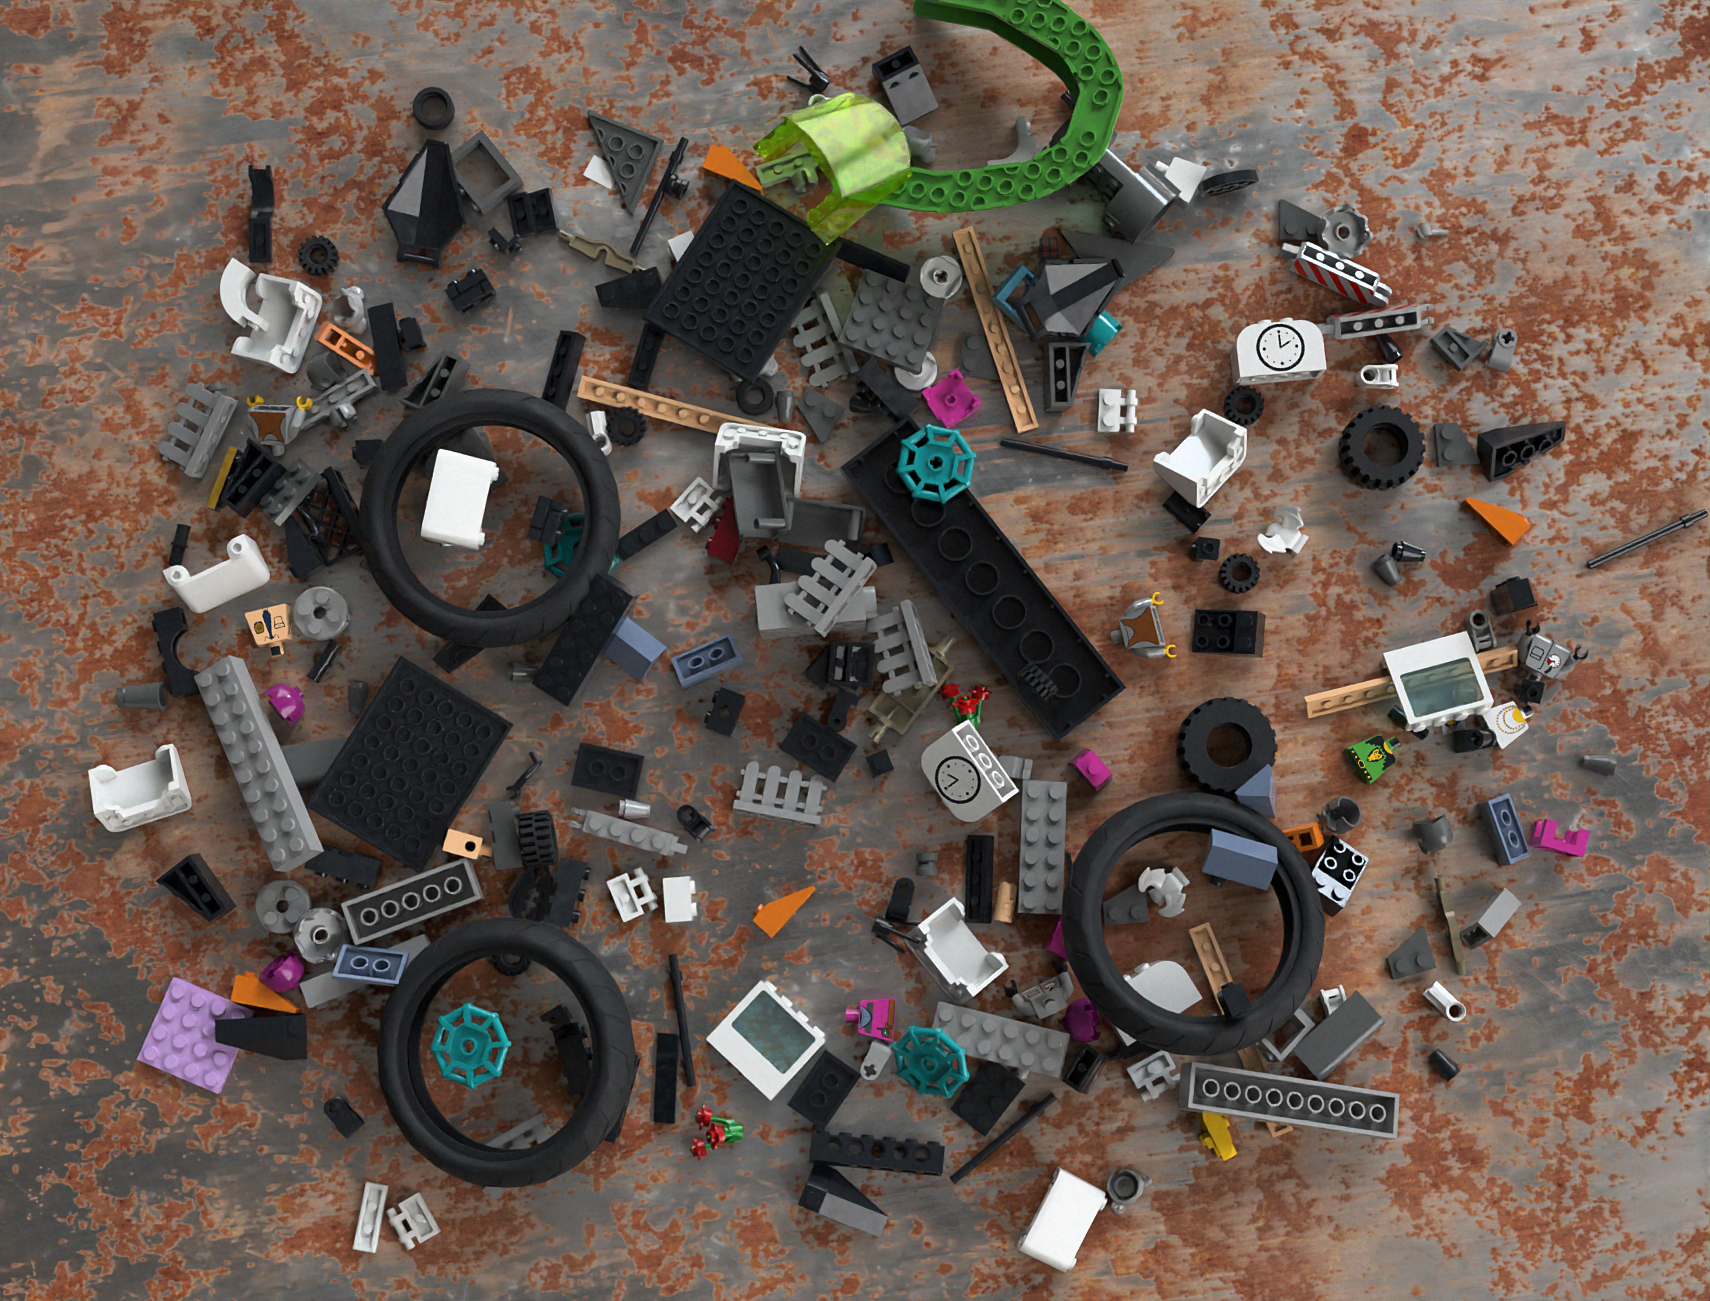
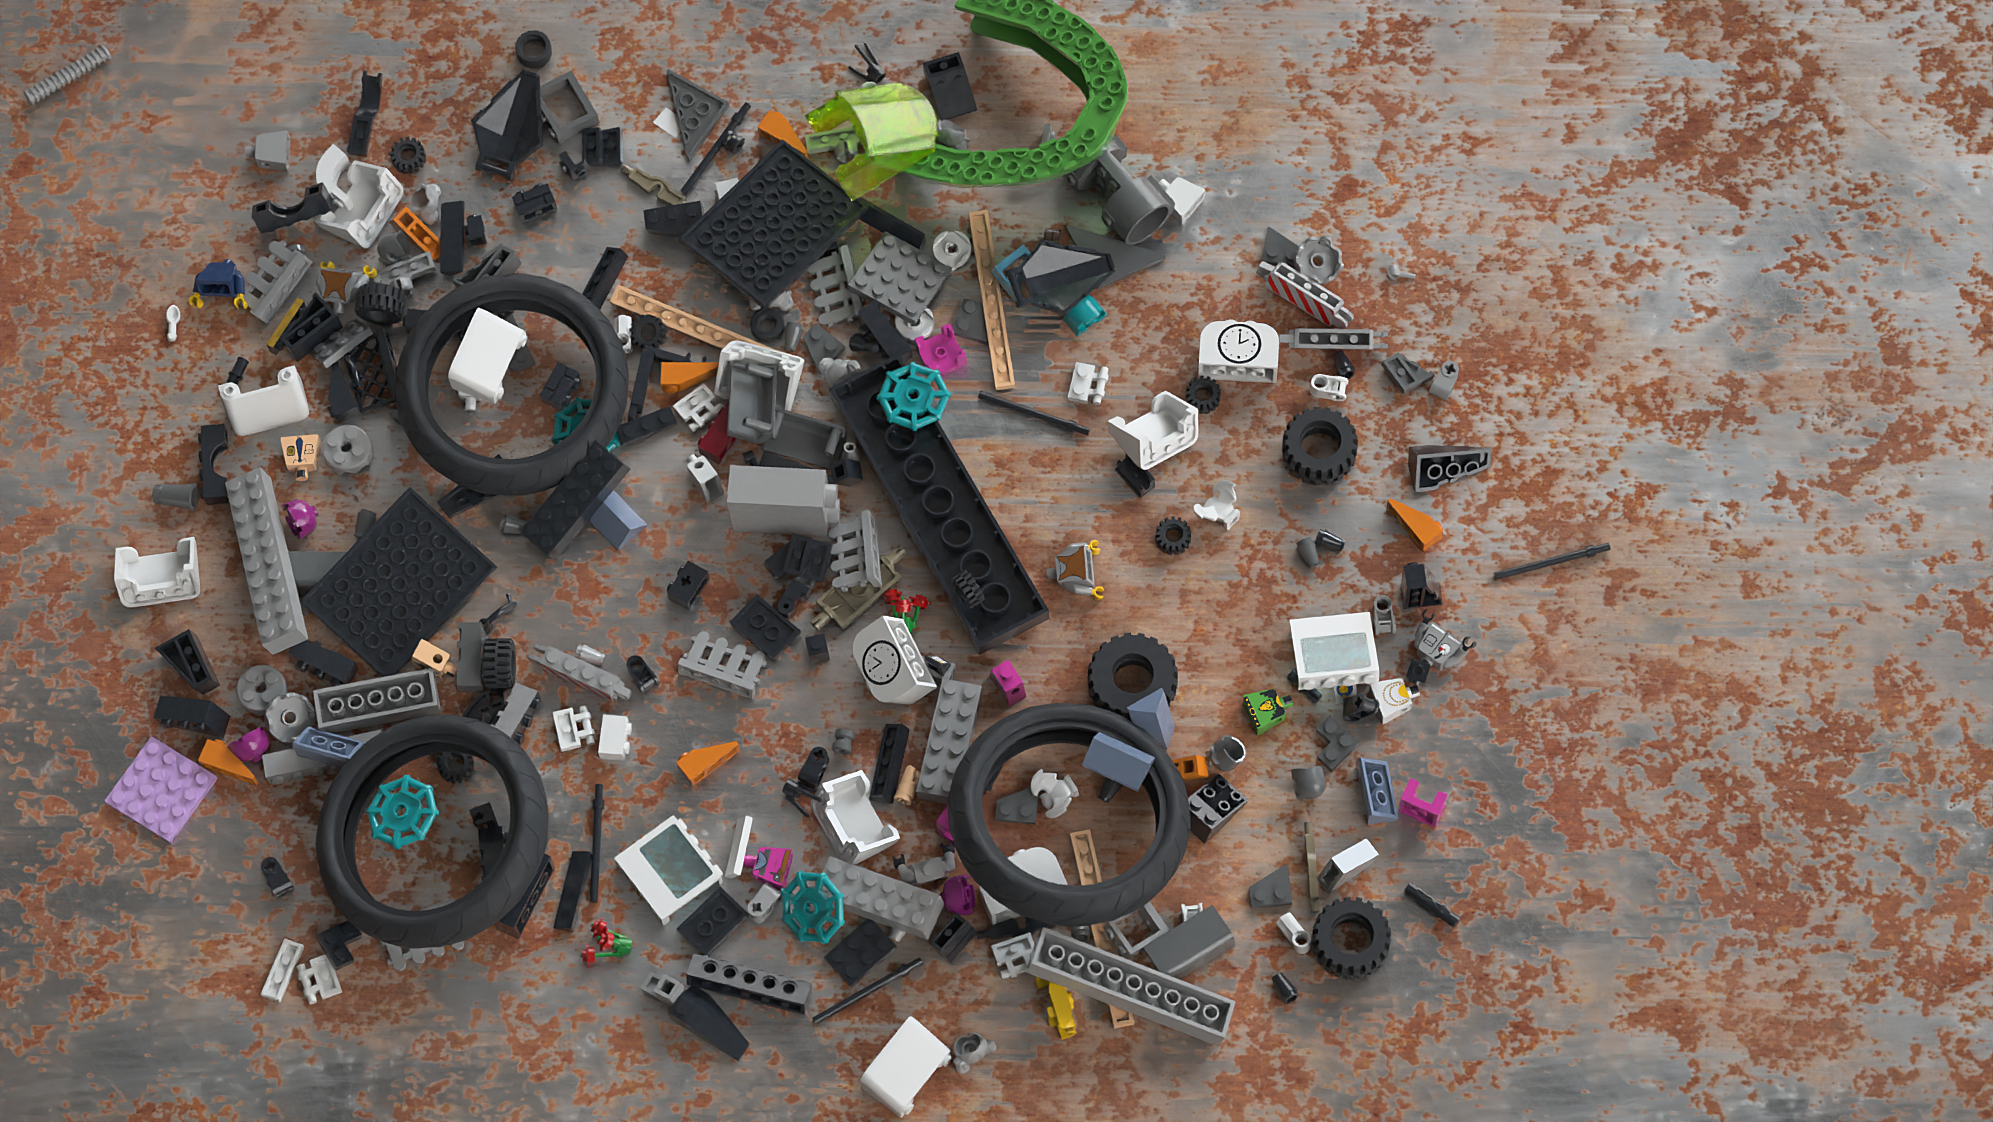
camera: 15 degrees right, 15 degrees down
black wedge [215,1014,307,1060] -> none
black pin [306,640,342,683] -> none
black plate [571,742,645,799] -> none
black plate [626,323,665,391] -> none
sand blue slope [671,633,744,689] -> none
light grey fence [785,539,877,638] -> none
dark grey wedge [1043,342,1091,412] -> none
black bracket [1190,537,1220,563] -> none
black slope [1192,609,1266,658] -> none
black piece [1198,169,1259,198] -> none
black brick [1216,982,1253,1020] -> none
light nougat plate [1304,645,1518,718] -> none
dark grey wing [1433,422,1480,468] -> none
dark grey cone [1582,755,1616,777] -> none
none -> black wedge [153,696,230,738]
none -> white piece [166,305,180,342]
none -> dark blue torso [189,259,248,310]
none -> light grey torso [245,130,290,171]
none -> black arch [251,182,333,234]
none -> black plate [316,920,362,971]
none -> black tyre [355,283,406,325]
none -> black hinge [627,346,707,422]
none -> light grey brick [641,971,685,1007]
none -> orange slope [660,362,719,394]
none -> white torso [686,454,724,503]
none -> white tile [725,816,753,879]
none -> light grey hair [819,358,861,387]
none -> light grey cone [841,442,861,461]
none -> black slope [924,655,951,676]
none -> black tyre [1312,897,1391,980]
none -> dark grey plate [1316,716,1360,772]
none -> black pin [1404,882,1461,928]

